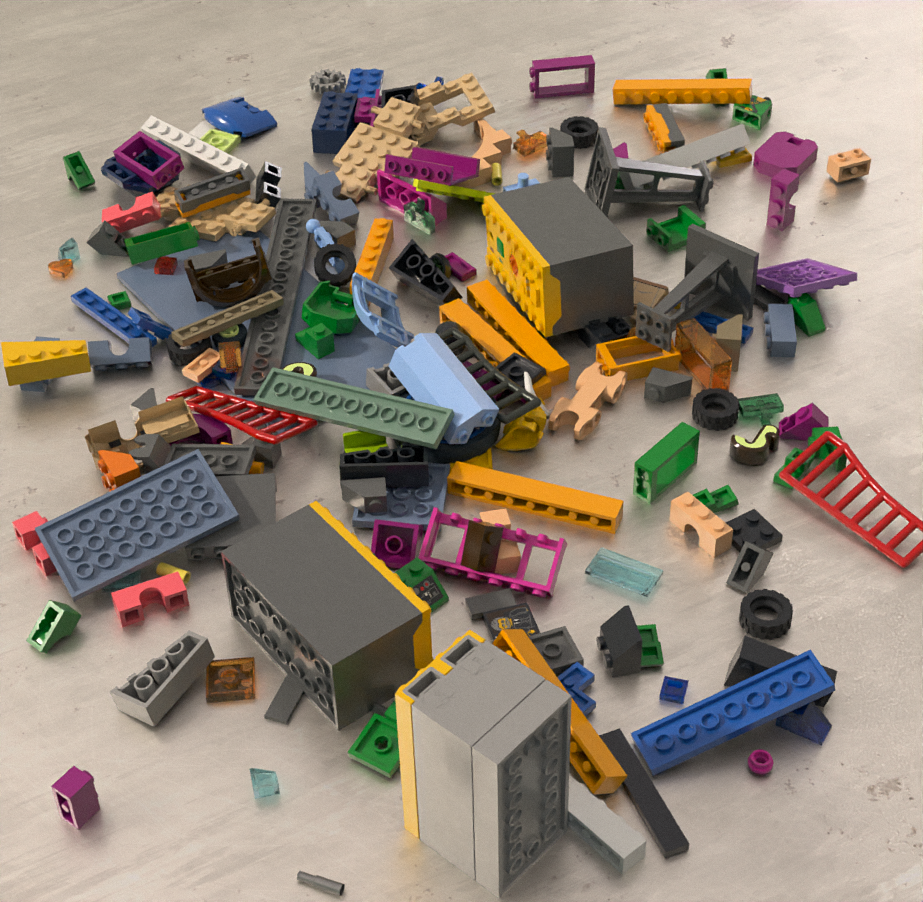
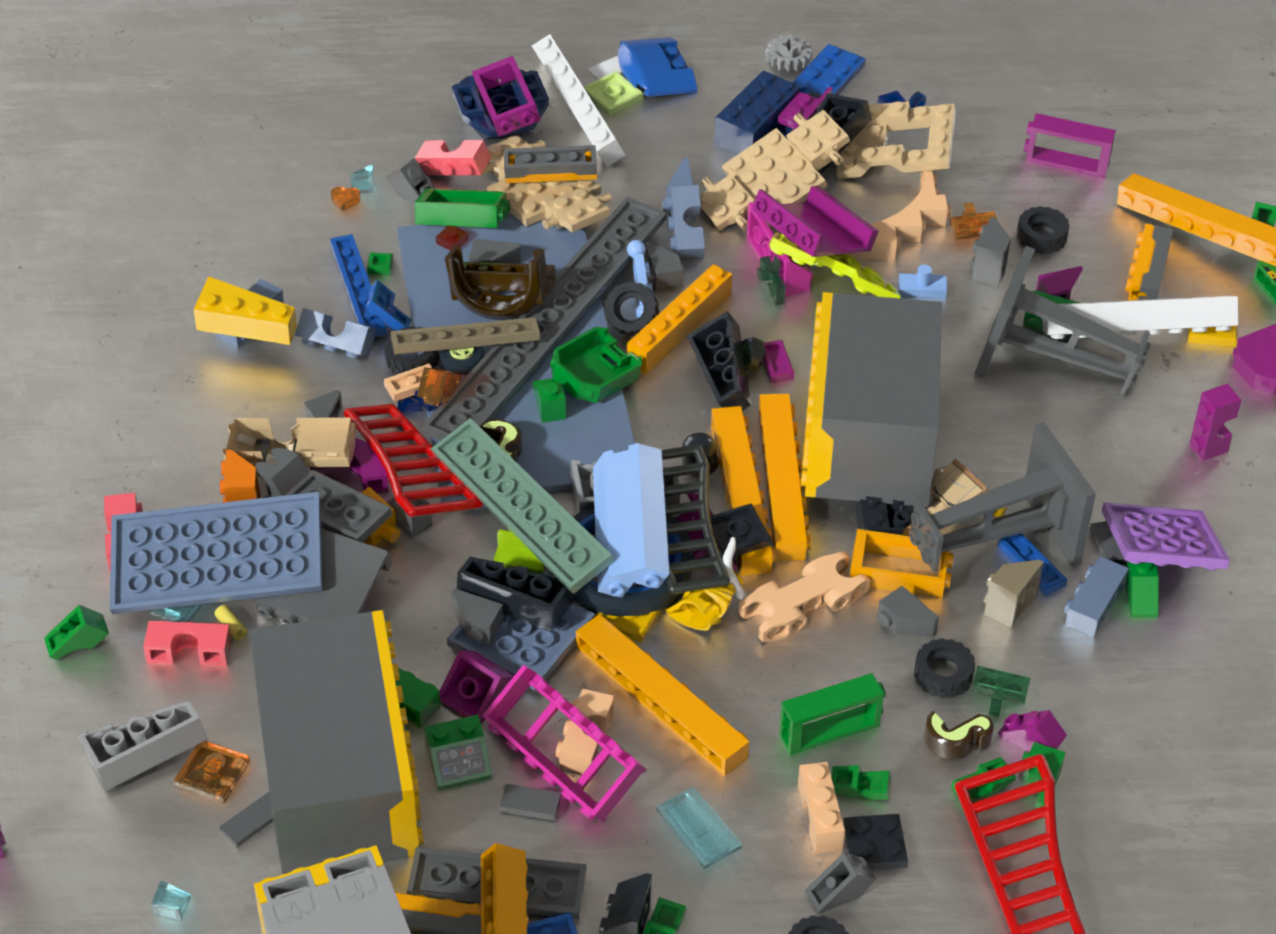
camera: 25 degrees right, 5 degrees up
green slope [63,151,96,190] -> none
black arch [255,161,282,208] -> none
light blue wedge [352,272,414,348] -> none
dark brown brick [461,520,503,573] -> none
tile [482,602,540,643] -> none
light yellow axle [491,163,503,186] -> none
green panel [646,205,706,252] -> none
clear orange window [675,318,732,392] -> none

